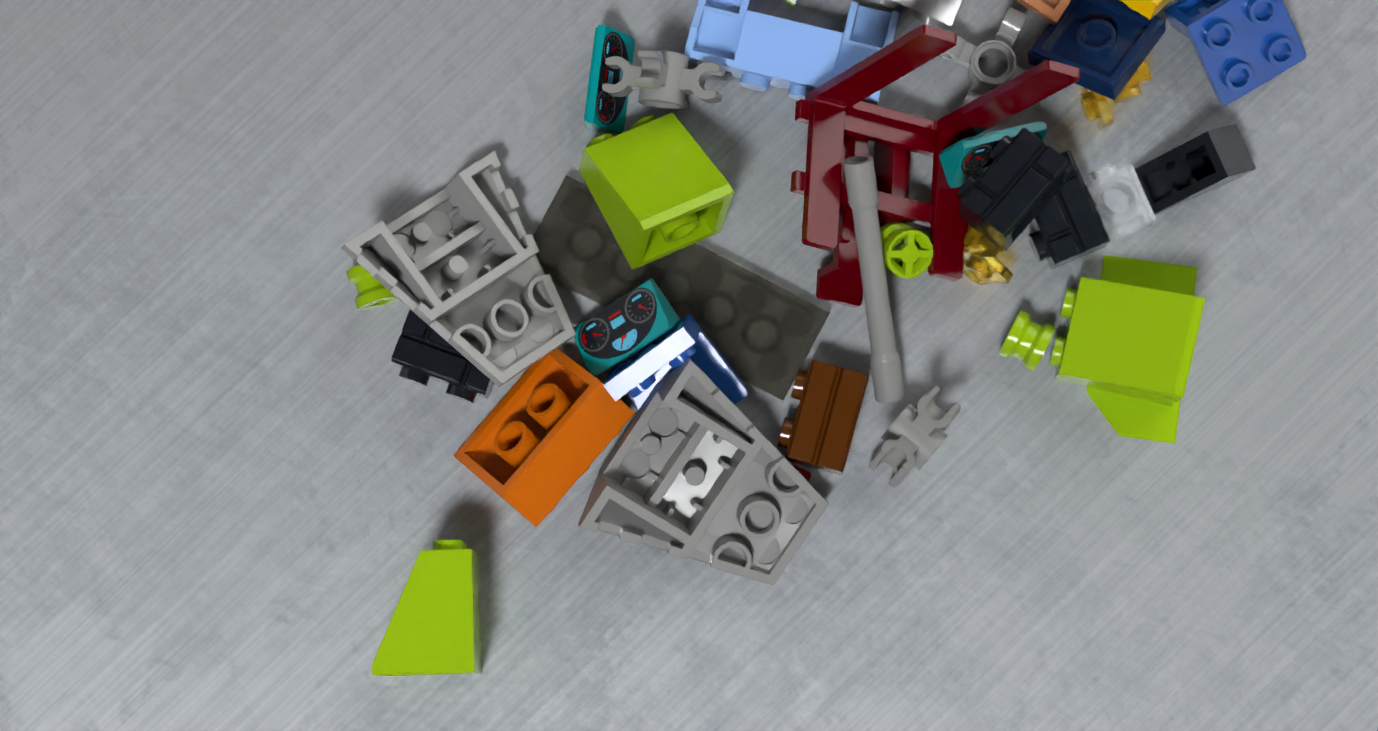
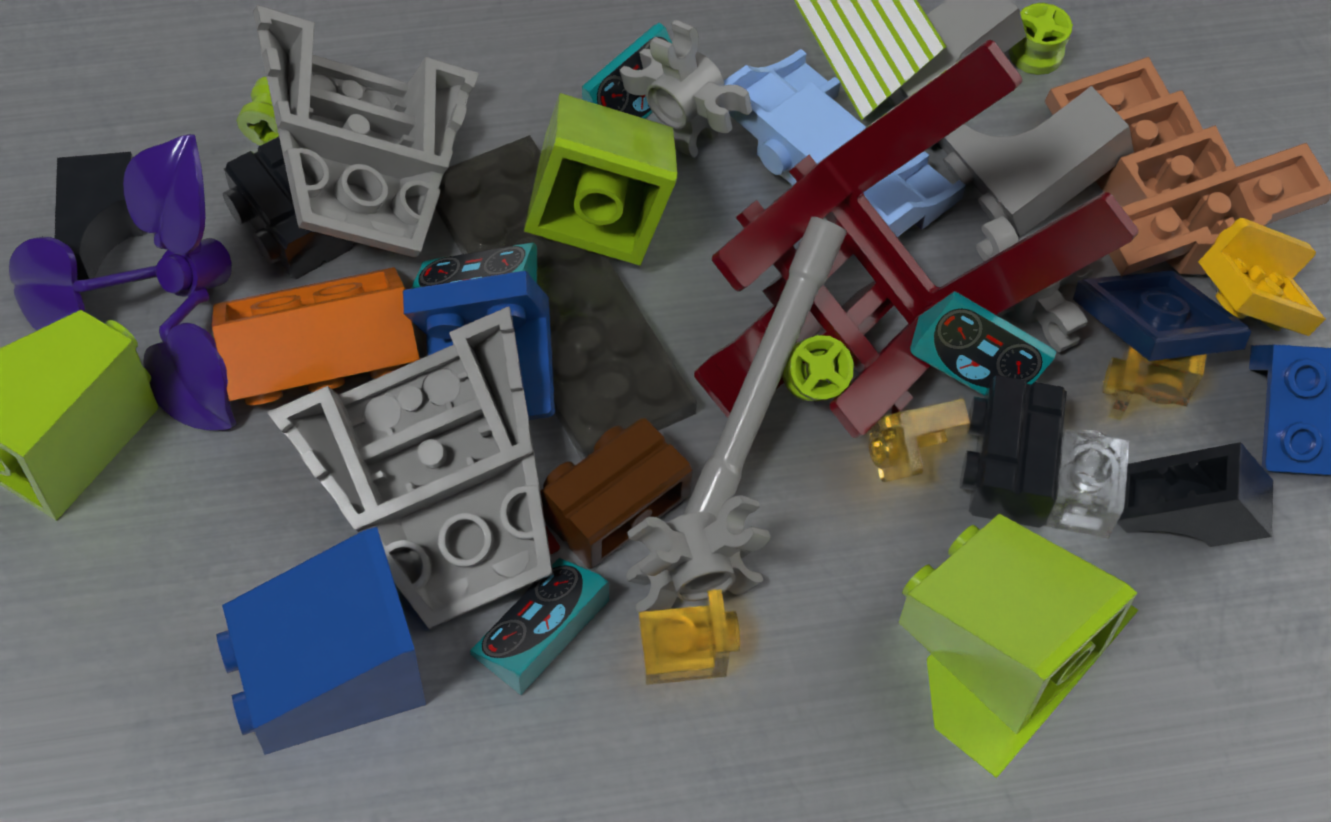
camera: 25 degrees right, 25 degrees down
black brick [957,128,1070,251] -> none
lime wheel [998,310,1056,372] -> none
none -> dark purple plant [9,134,237,431]
none -> black arch [54,151,143,280]
none -> blue slope [216,527,426,755]
none -> slope [470,558,610,695]
none -> clear yellow bracket [638,589,740,685]

